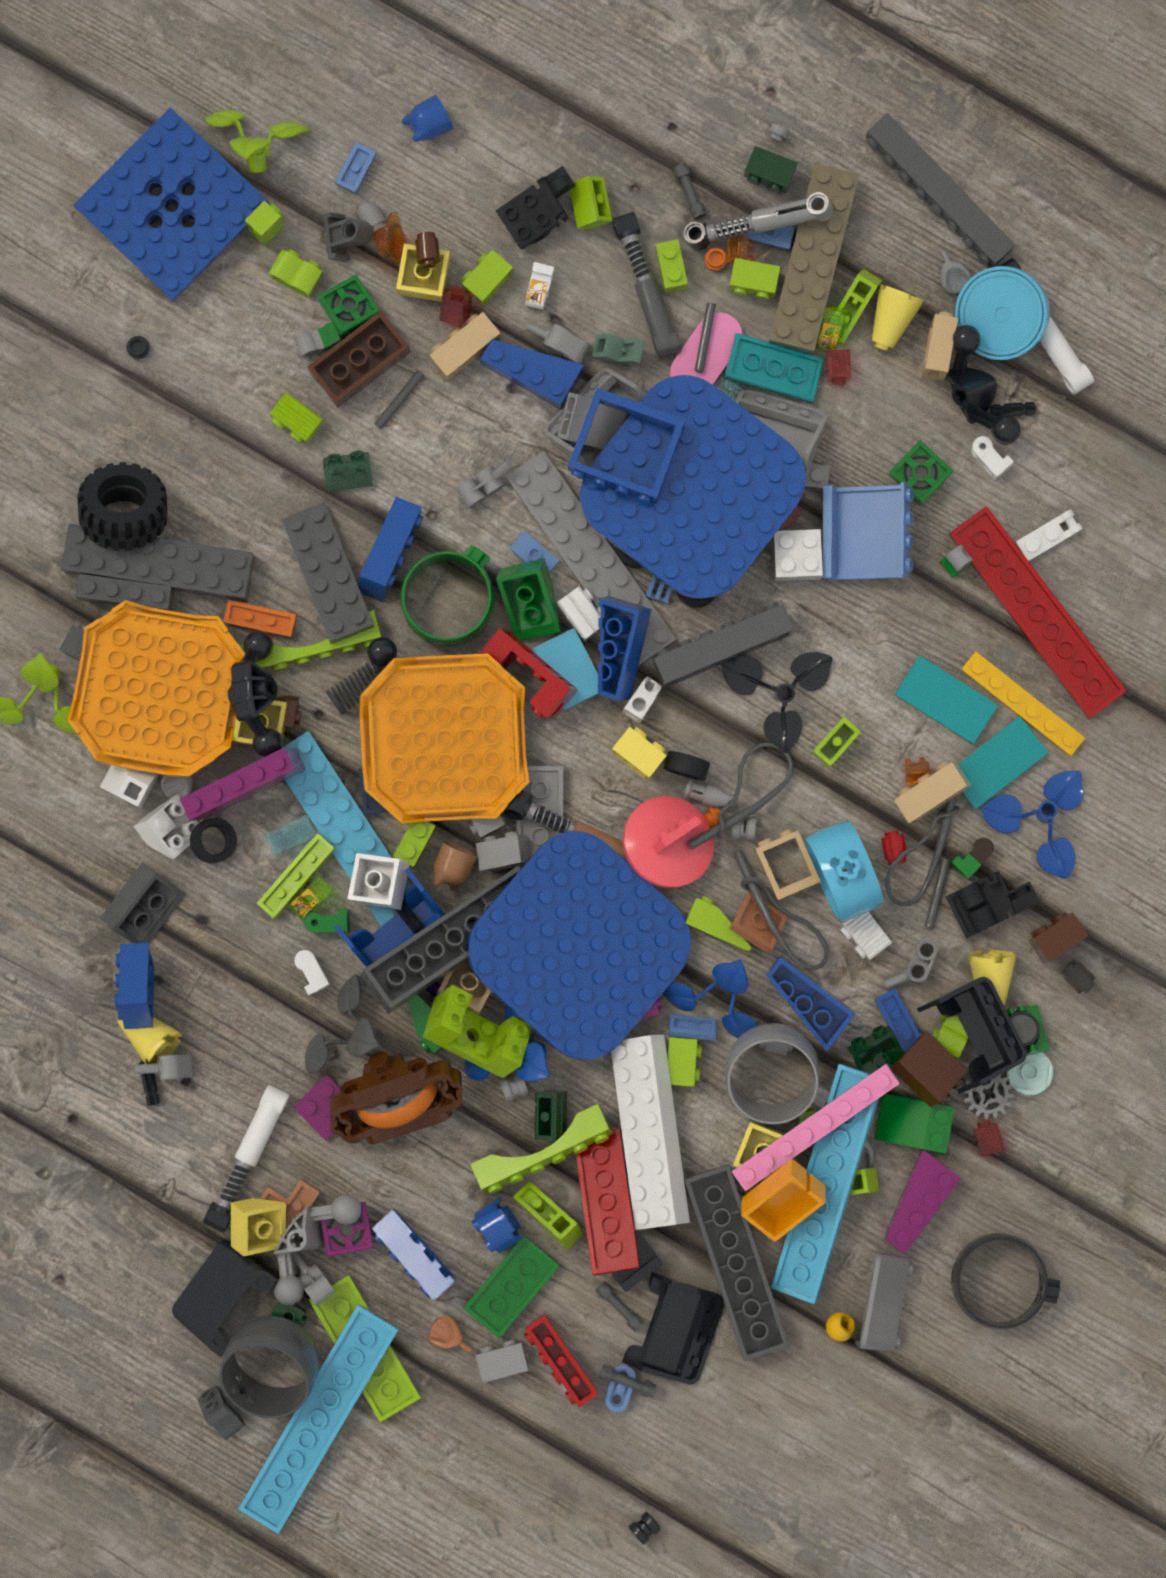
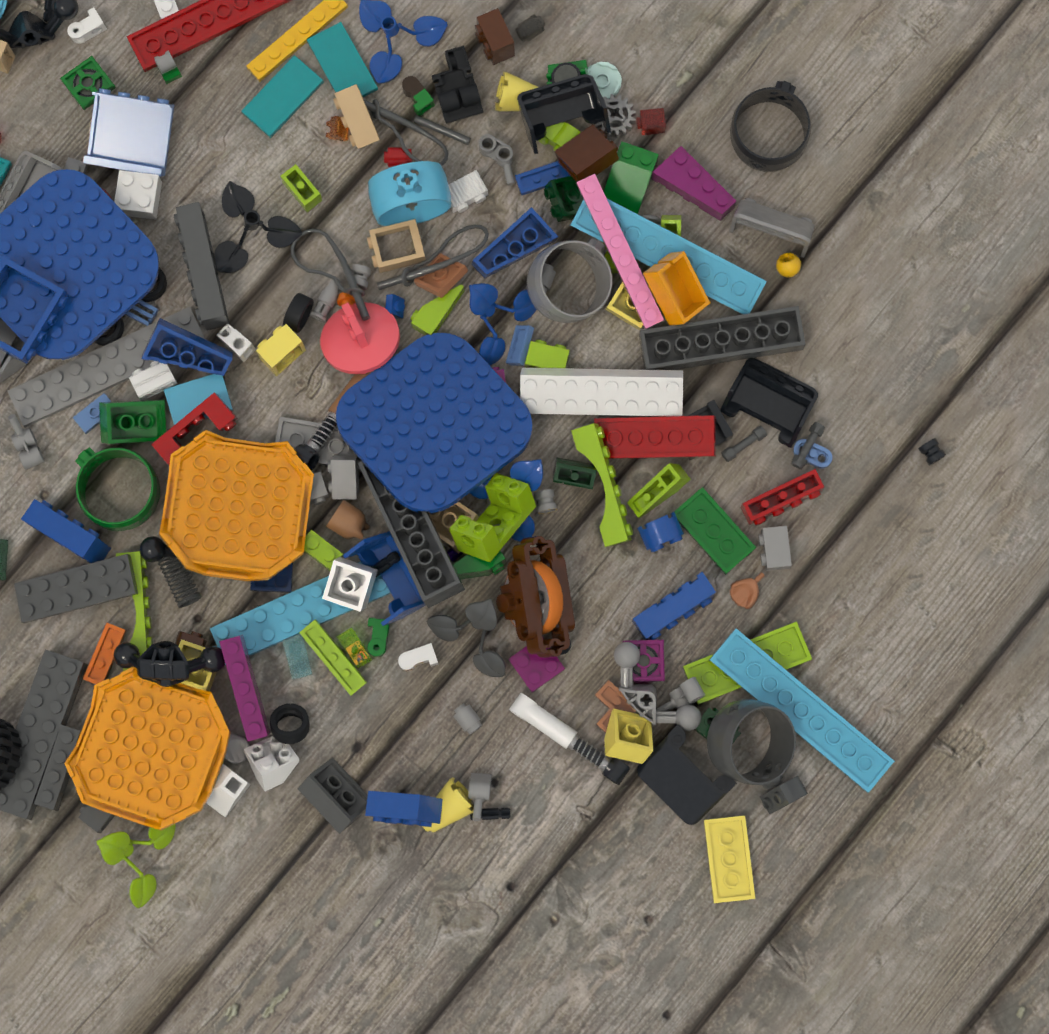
camera: 80 degrees left, 5 degrees down
none -> blue plate [385,294,405,319]
none -> light grey brick [453,703,482,735]
none -> light yellow plate [704,816,755,903]

